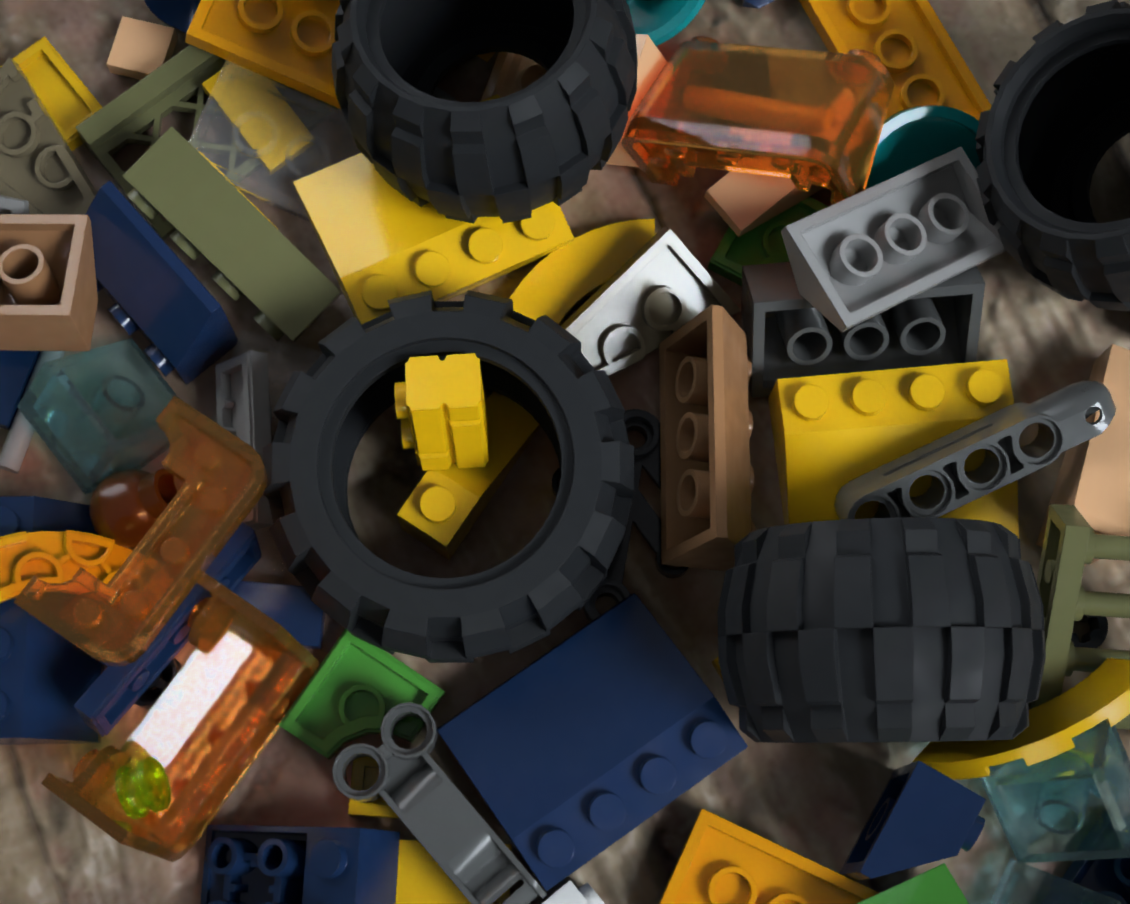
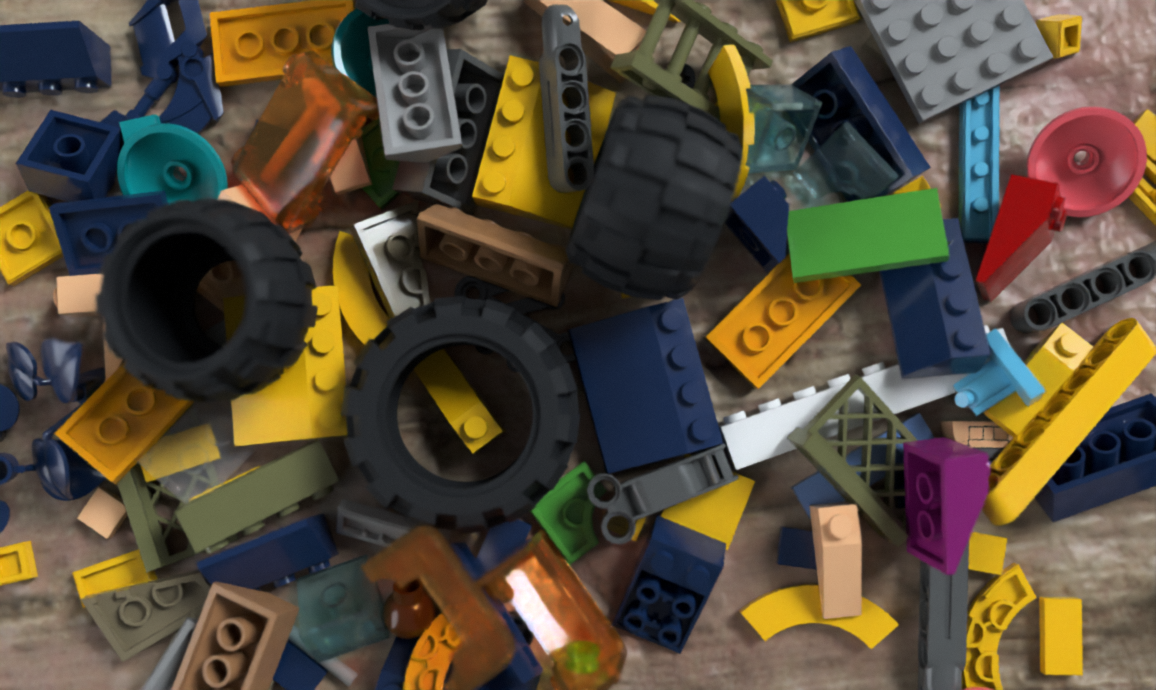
camera: 60 degrees left, 10 degrees up
yellow brick [394,353,489,471] -> none

